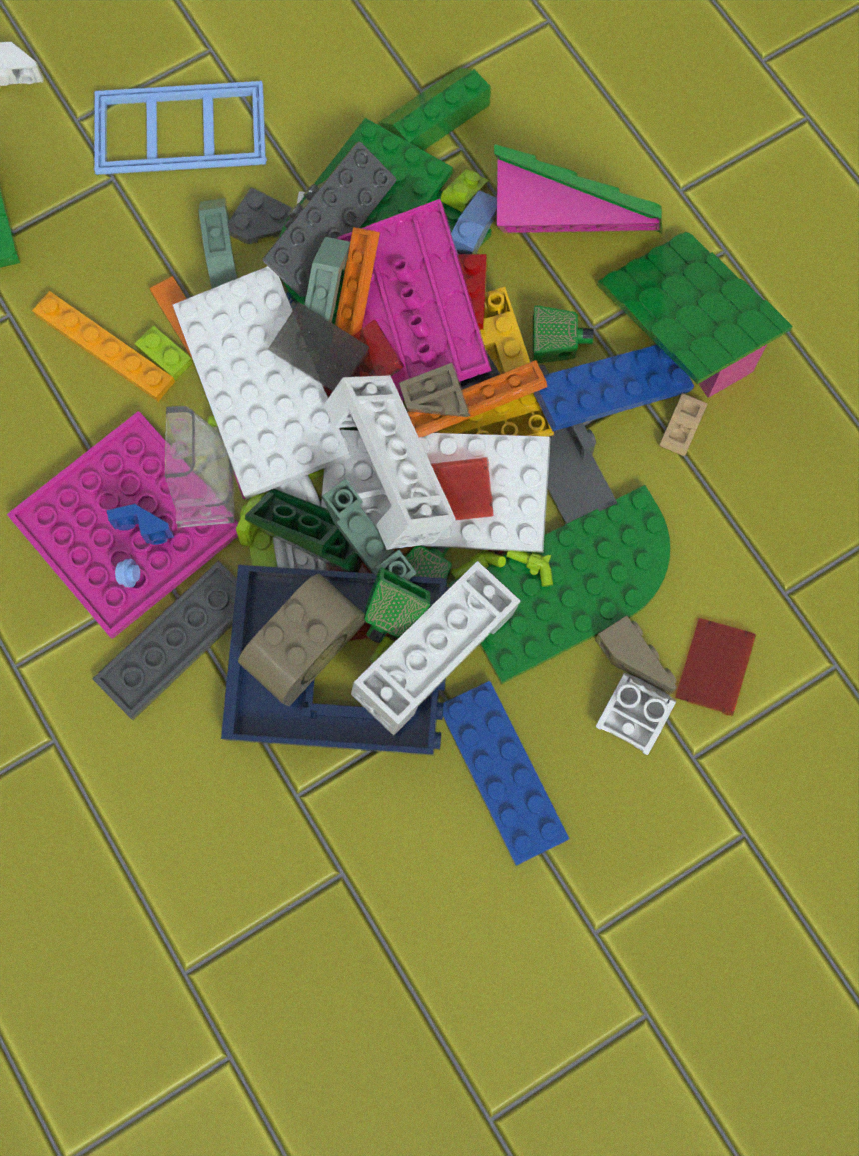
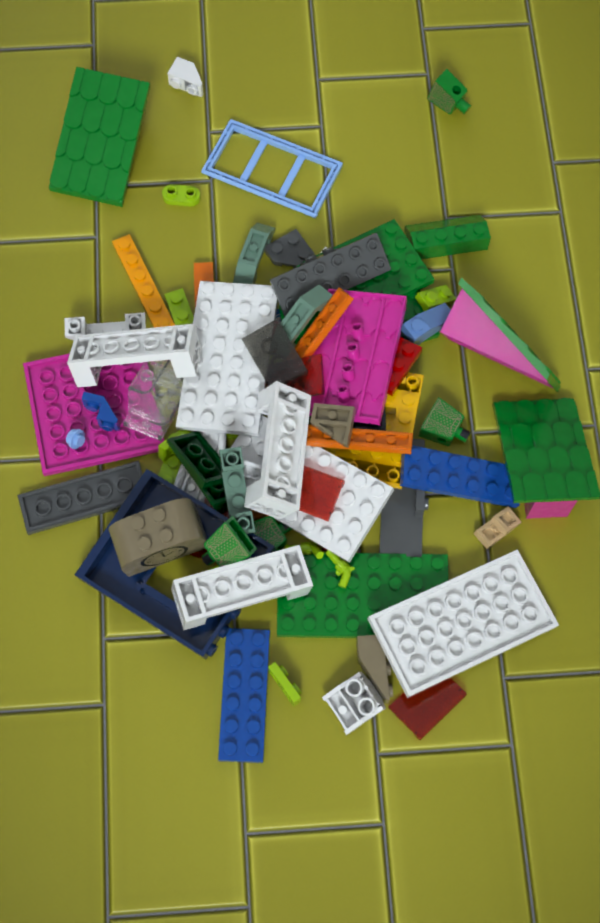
camera: 25 degrees right, 5 degrees down
none -> white slope [64,312,146,340]
none -> white plate [67,324,202,387]
none -> lime plate [162,184,201,206]
none -> lime plate [268,662,302,707]
none -> white plate [367,549,559,698]

